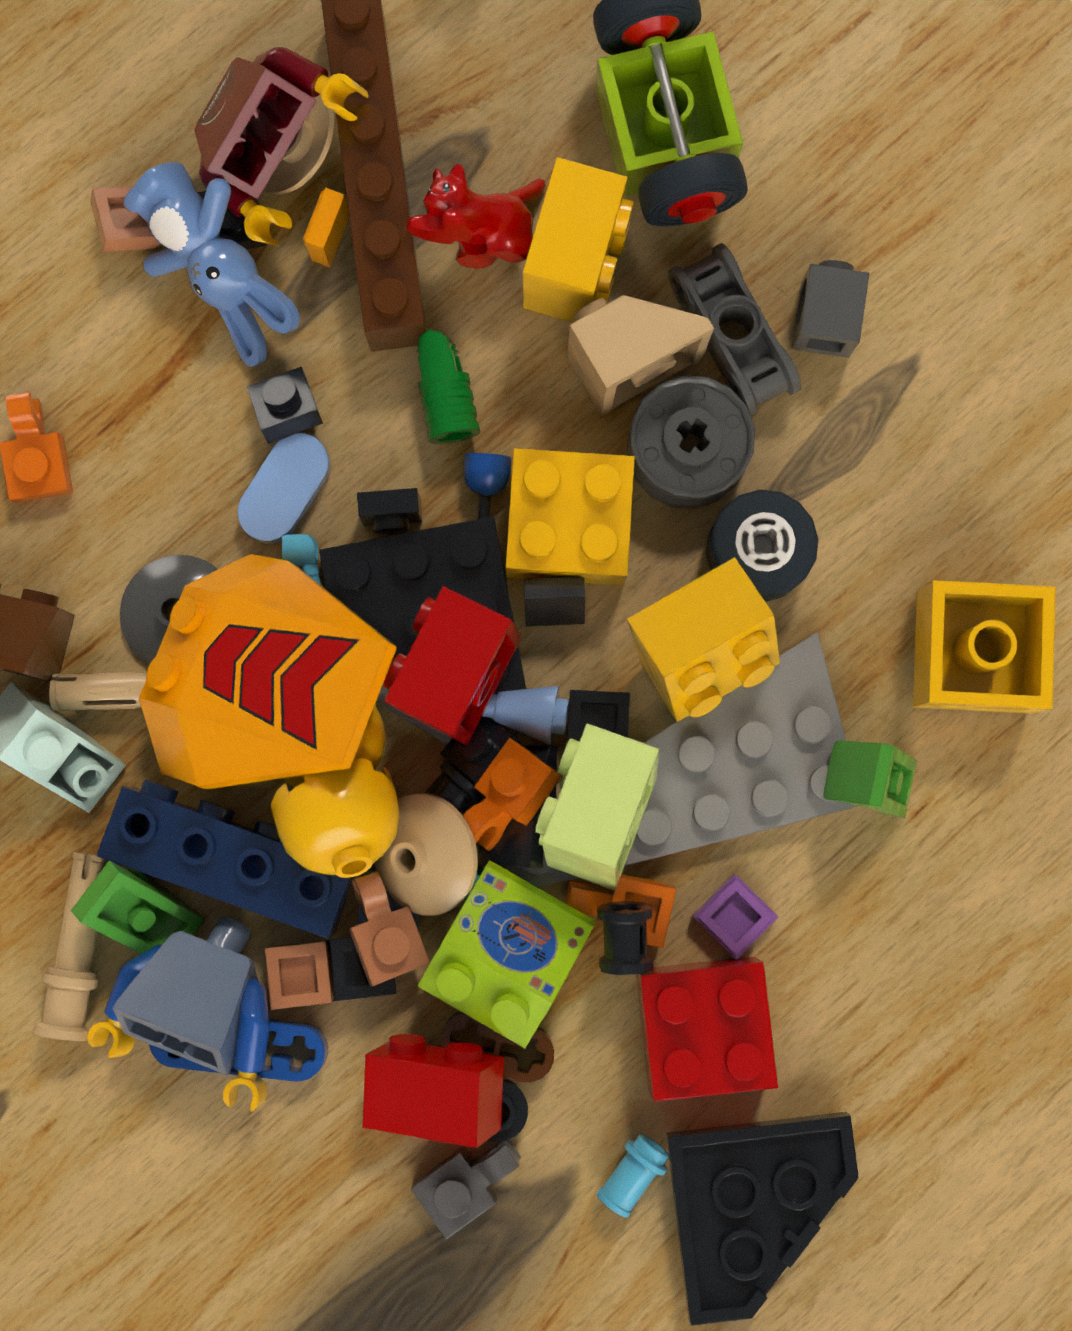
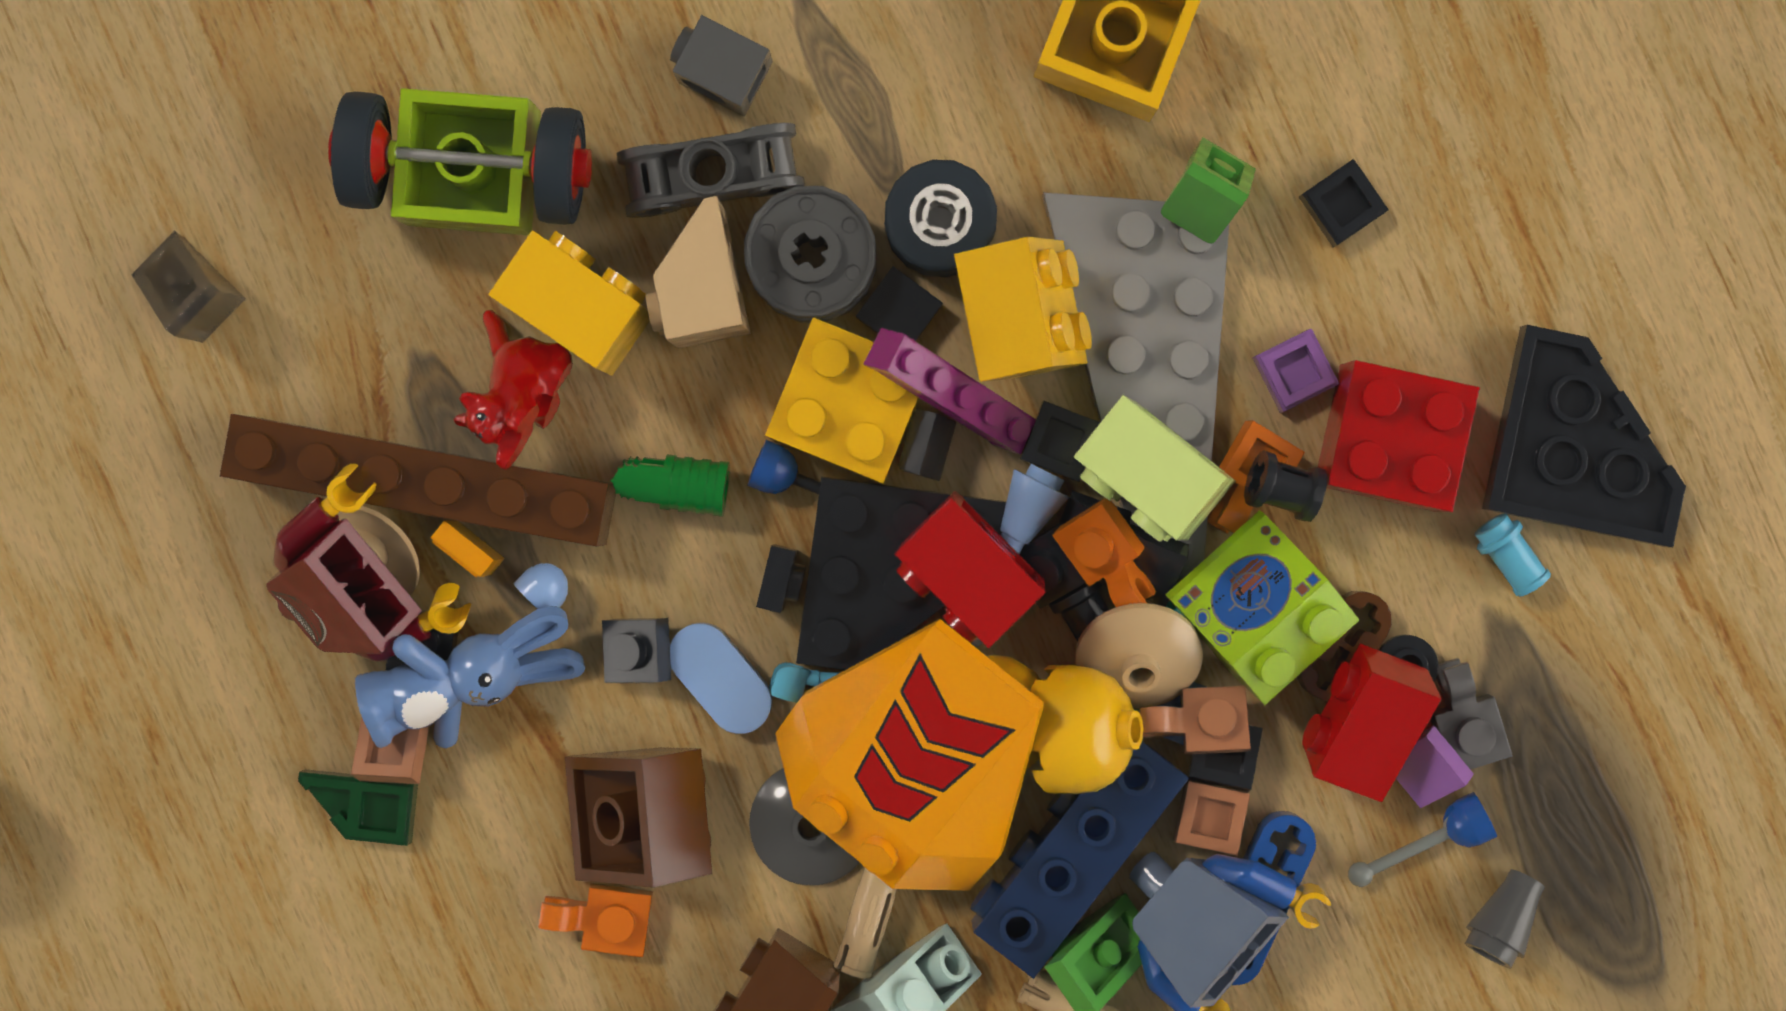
camera: 70 degrees left, 5 degrees up
none -> dark green tile [298,769,418,846]
none -> light blue hinge [513,563,568,609]
none -> reddish brown slope [565,747,712,888]
none -> black tile [856,266,943,341]
none -> magenta piece [864,328,1036,455]
none -> black tile [1299,159,1389,248]
none -> hinge [1348,792,1497,887]
none -> medium lavender tile [1396,726,1474,808]
none -> dark grey cone [1465,869,1545,969]

